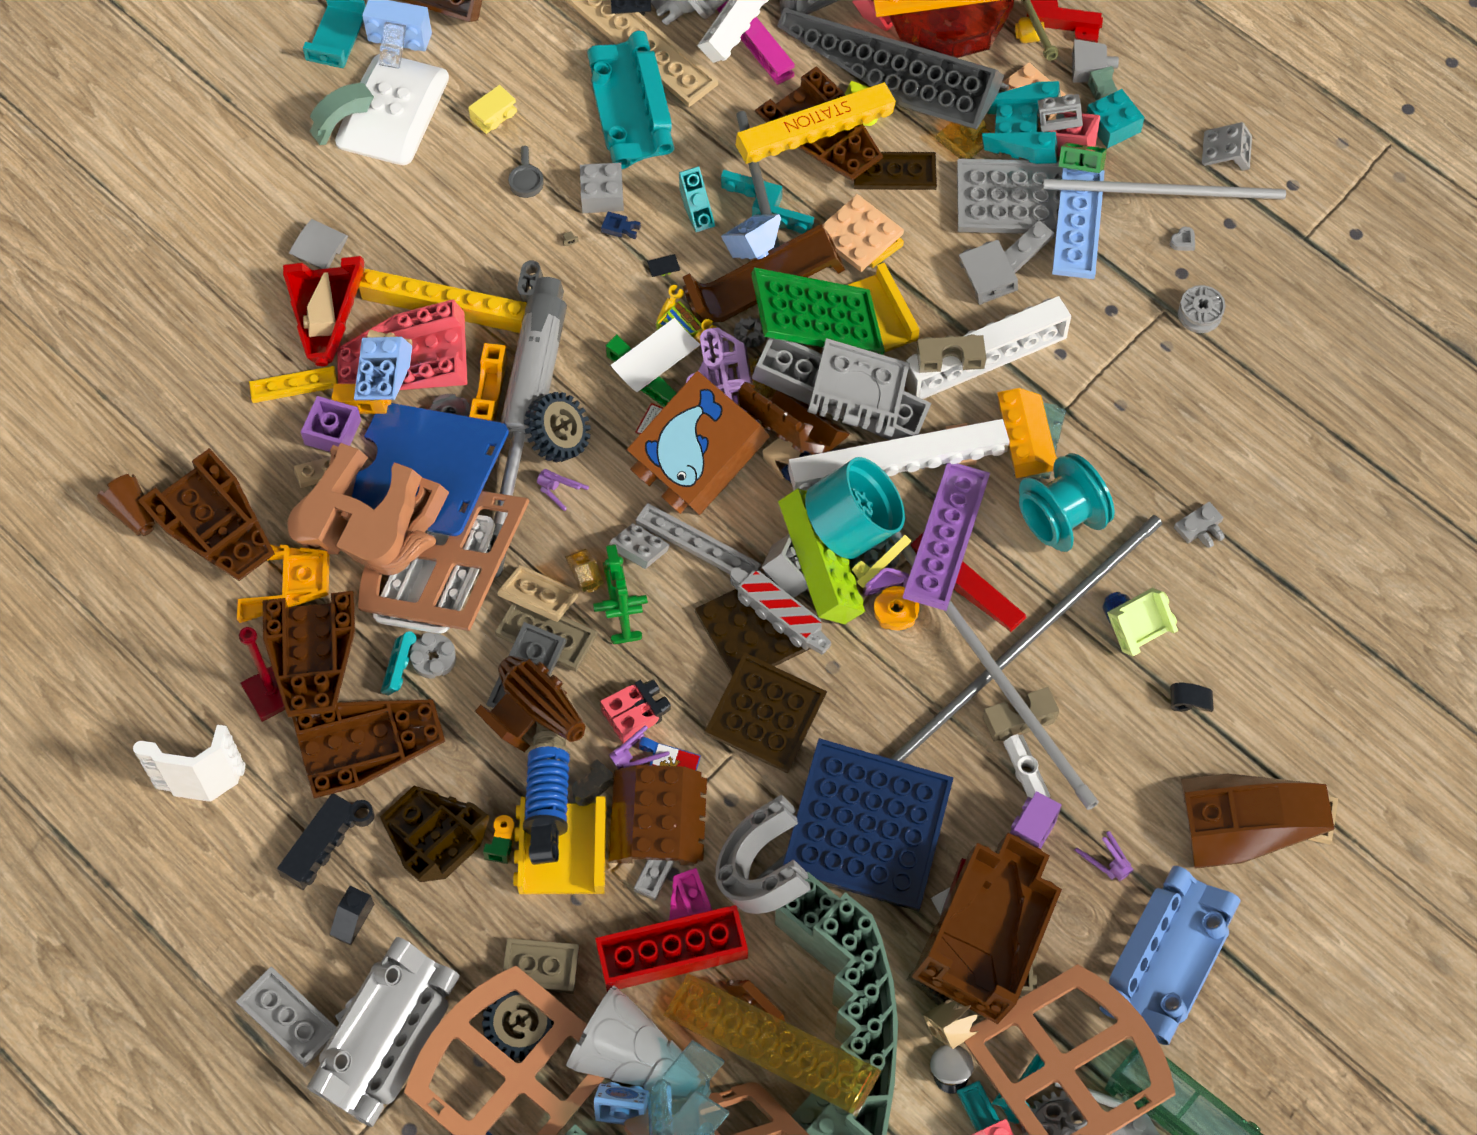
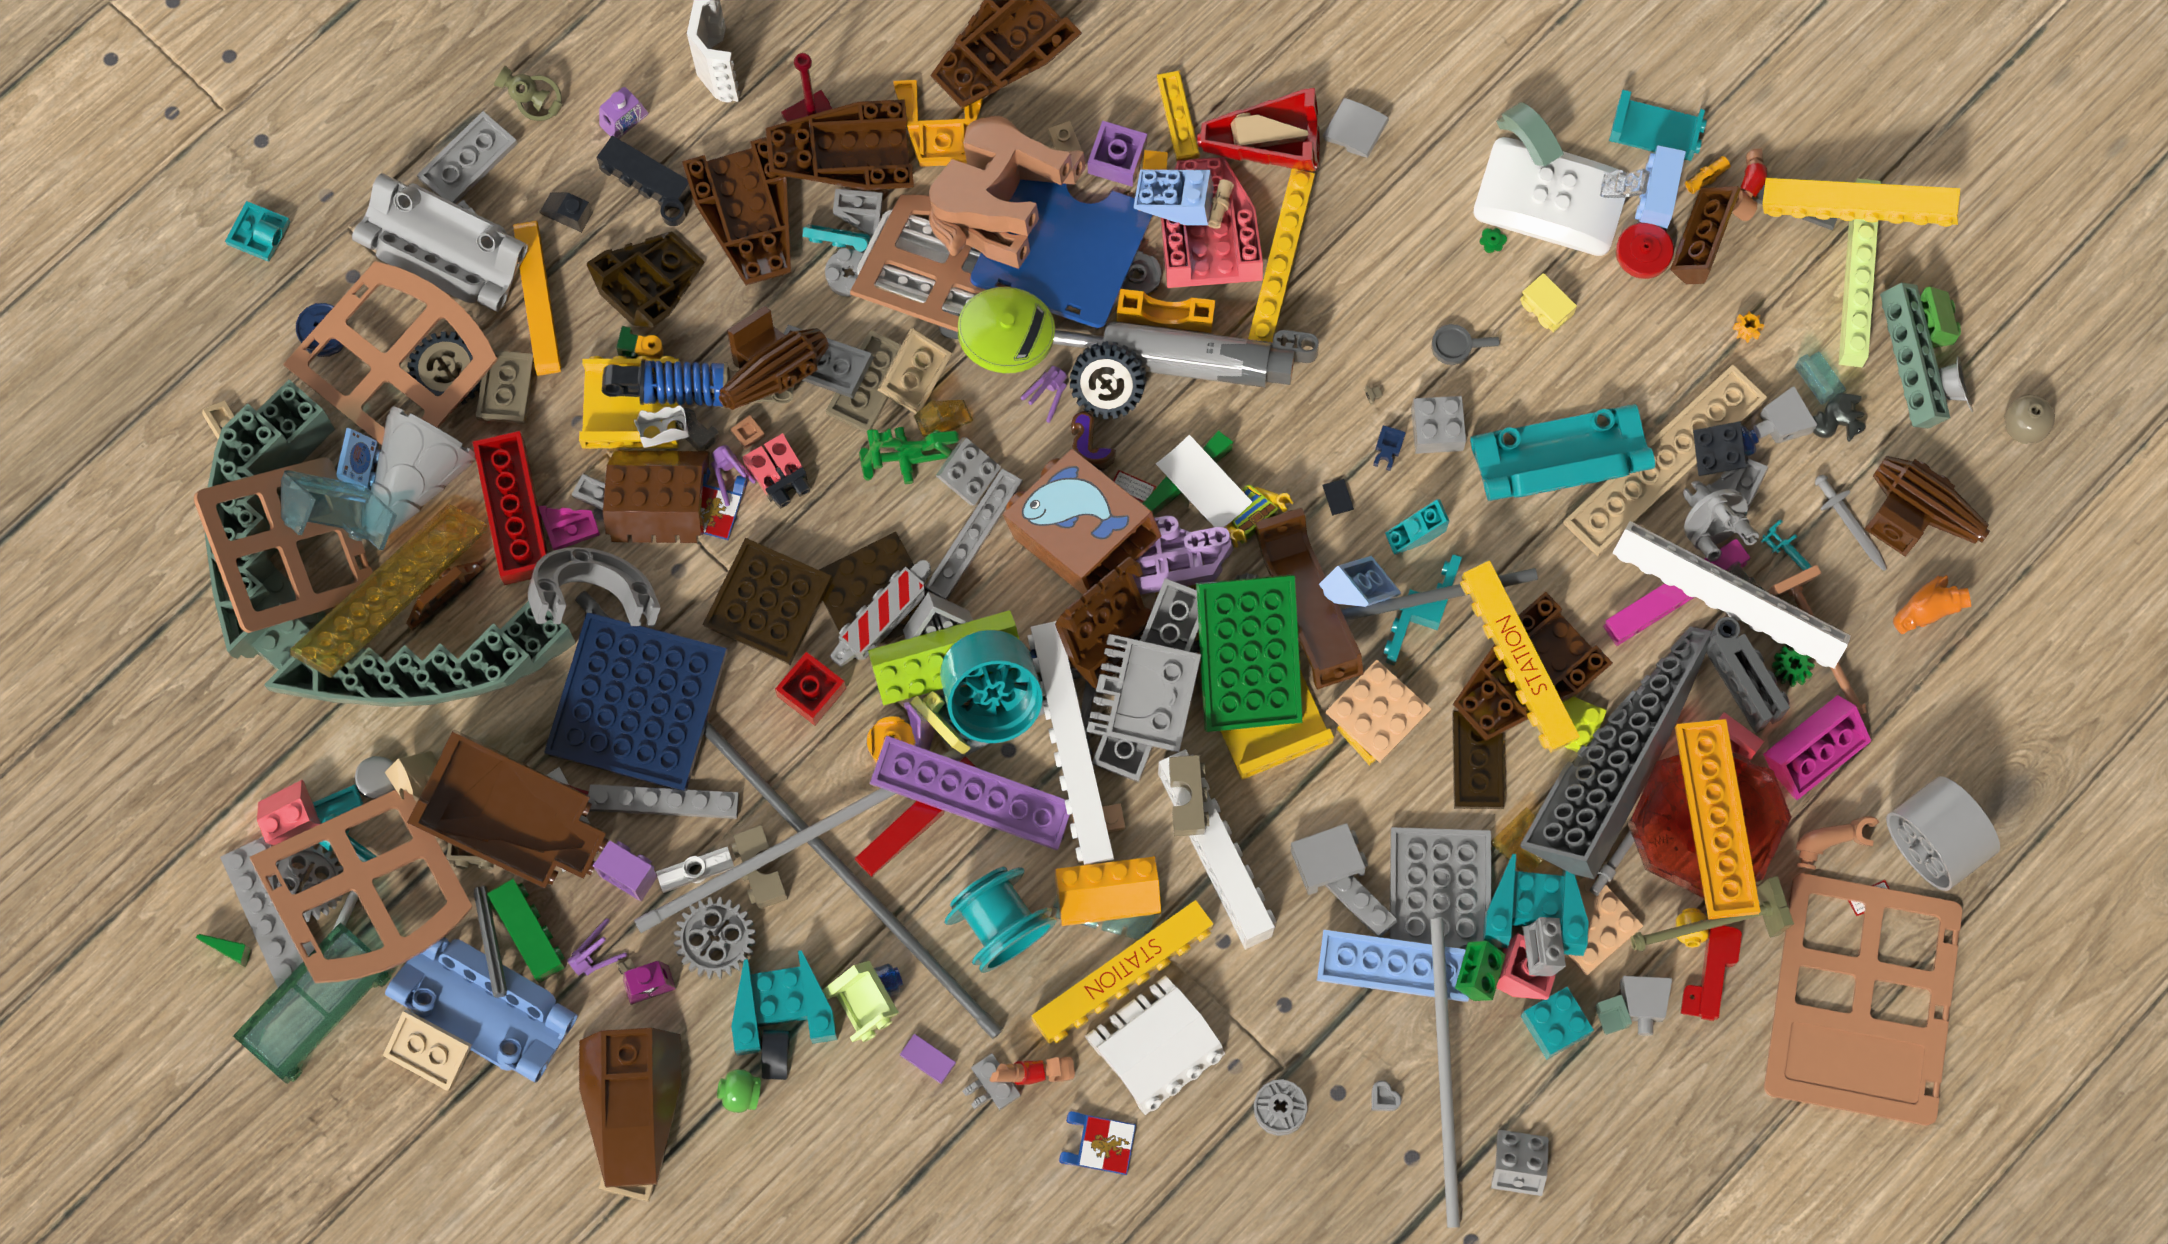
camera: 90 degrees right, 10 degrees up
none -> tan plate [383,1010,472,1091]
none -> dark grey axle [474,886,507,998]
none -> green brick [487,878,565,983]
none -> olive piece [494,65,563,121]
none -> light orange beam [513,220,562,376]
none -> light grey plate [588,784,739,819]
none -> medium lavender torso [599,87,649,139]
none -> dark tan piece [616,958,636,975]
none -> magenta torso [623,961,676,1005]
none -> white piece [634,405,689,448]
none -> light grey gear [674,897,756,979]
none -> bright green piece [717,1069,761,1113]
none -> nougat plate [731,415,765,450]
none -> teal wedge [731,950,838,1056]
none -> red brick [775,652,846,726]
none -> light grey wing [833,189,883,236]
none -> medium lavender tile [900,1034,956,1084]
none -> lime dish [958,287,1055,373]
none -> nougat piece [989,1057,1075,1085]
none -> yellow brick [1031,900,1213,1044]
none -> flag [1059,1111,1136,1175]
none -> reddish brown animal [1071,411,1116,470]
none -> white hinge [1085,975,1225,1115]
none -> green plant [1479,228,1507,253]
none -> red wheel [1616,222,1674,279]

